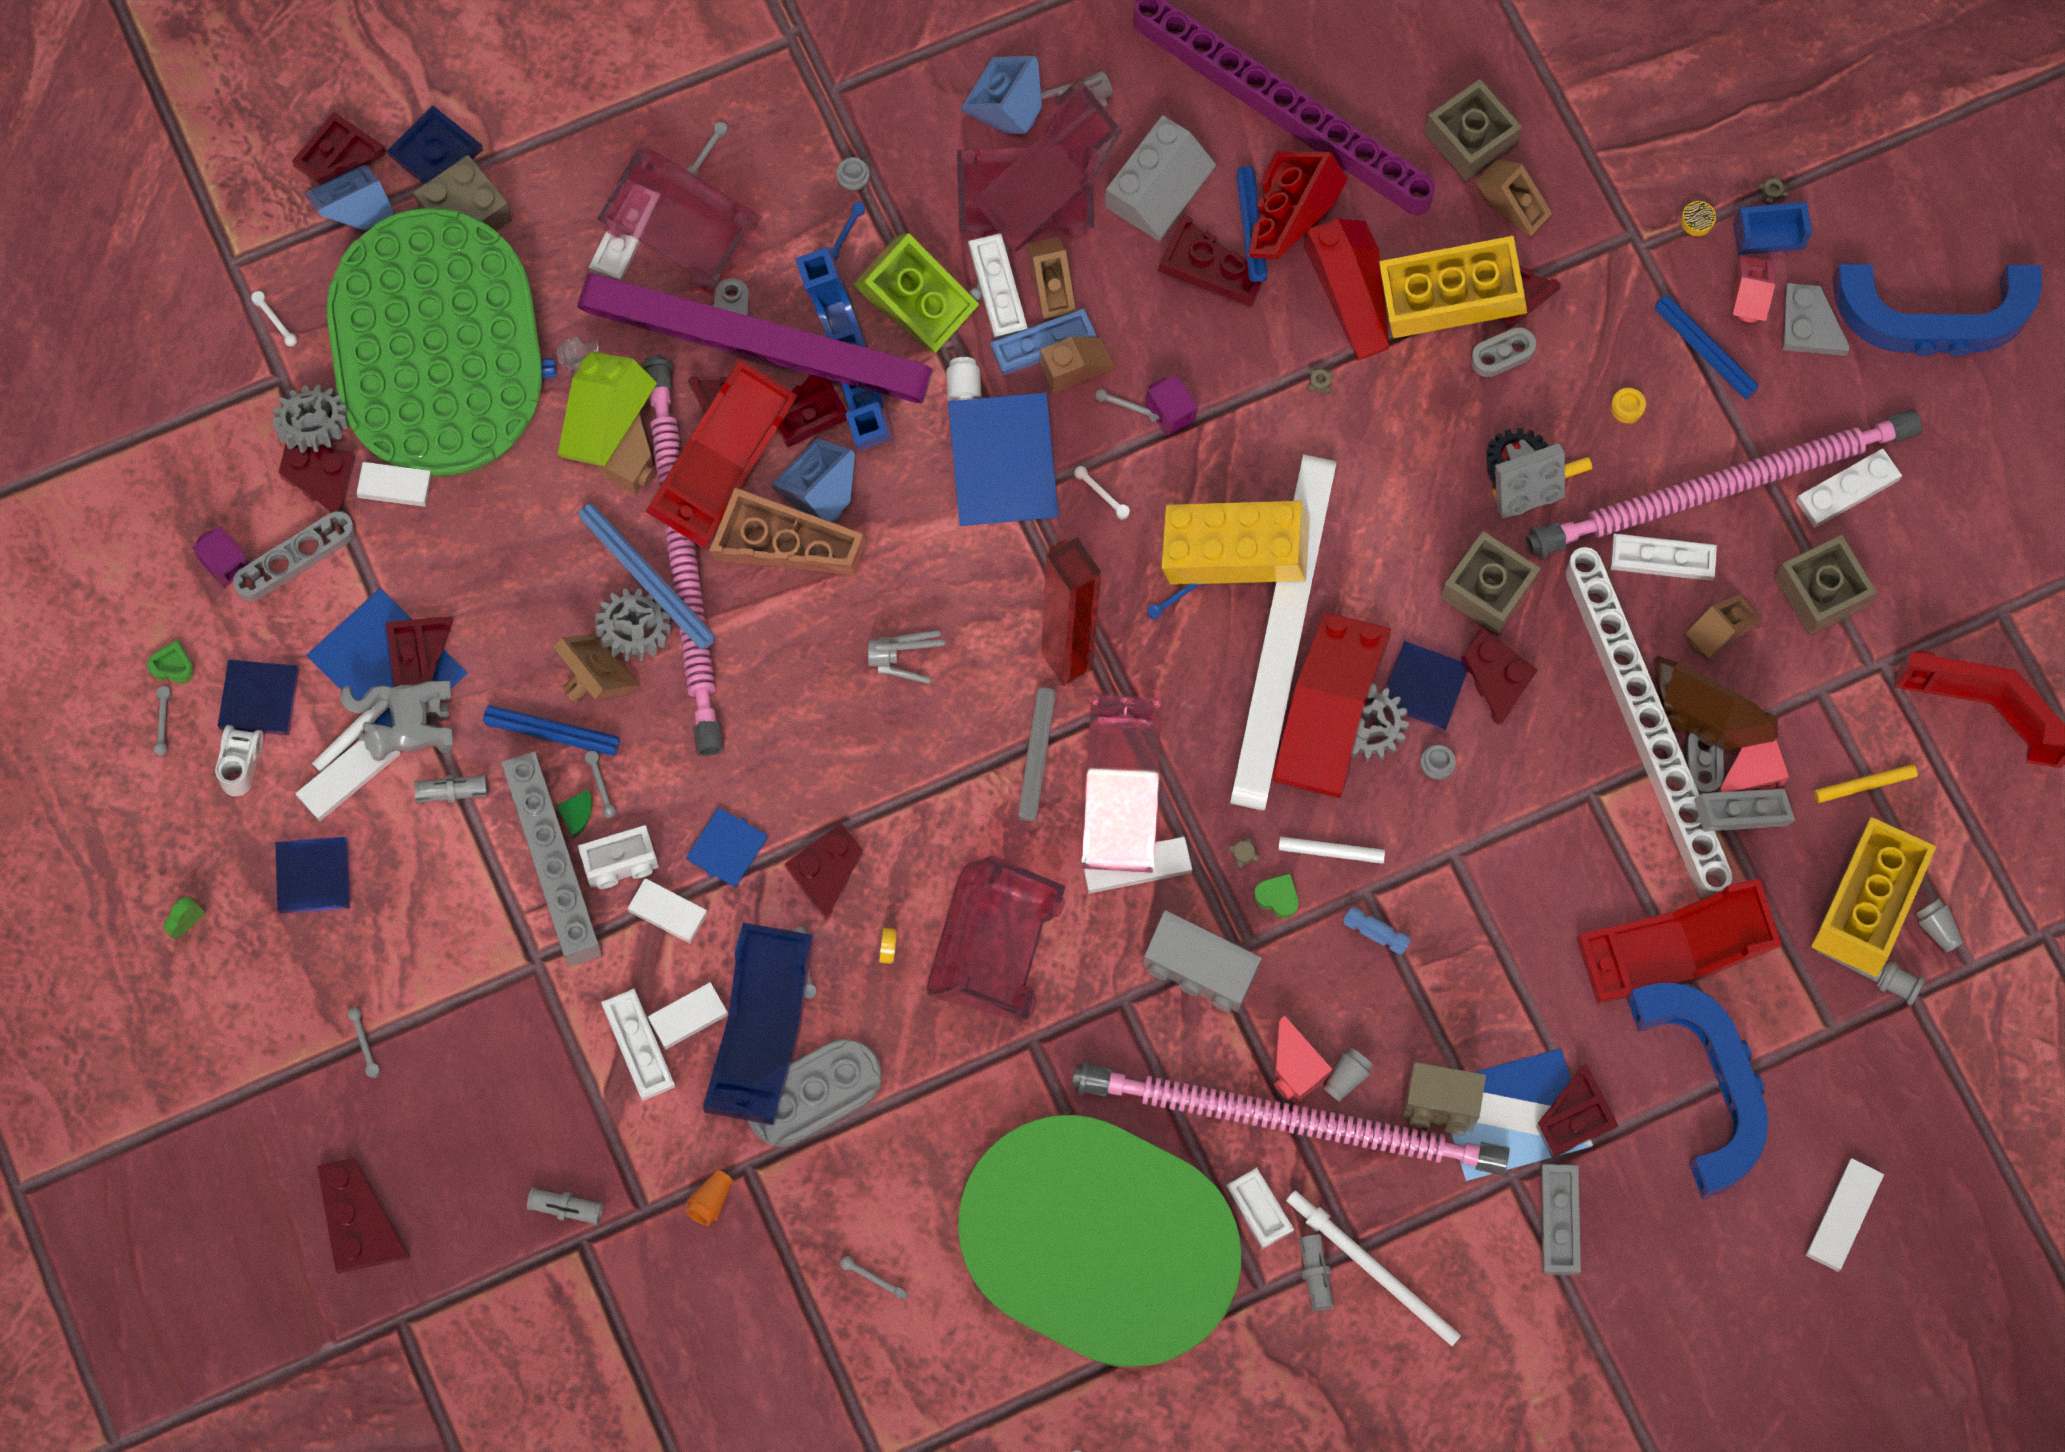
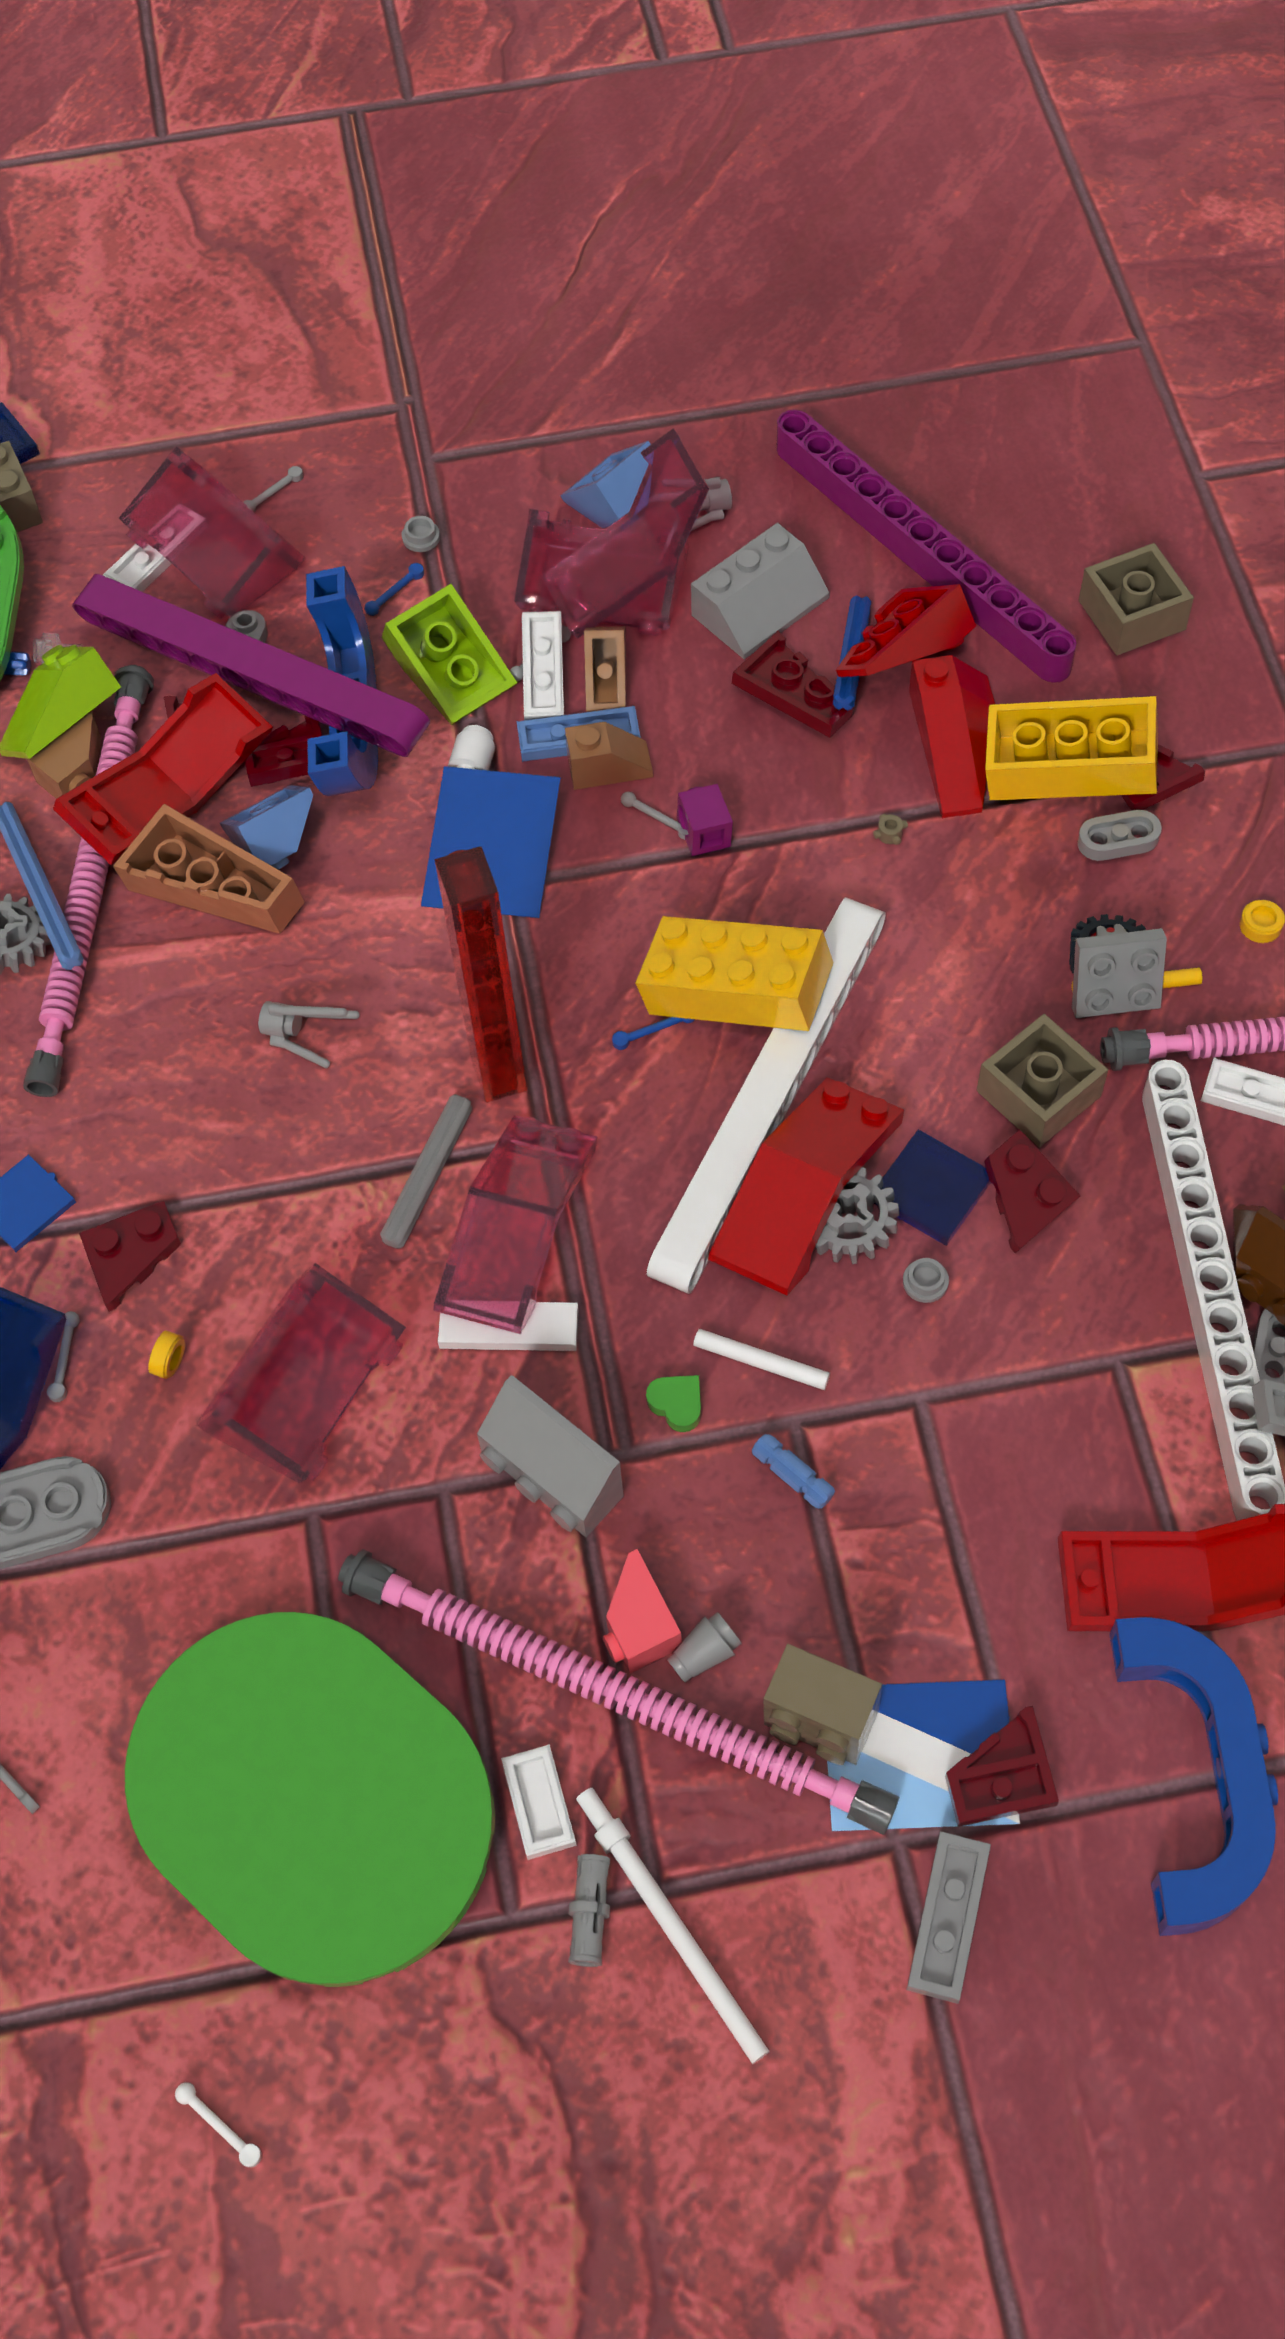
camera: 20 degrees right, 10 degrees down
white hinge [1074,466,1130,519] -> none
dark tan piece [1228,838,1259,868] -> none
medium nougat slope [1476,159,1553,236] -> none

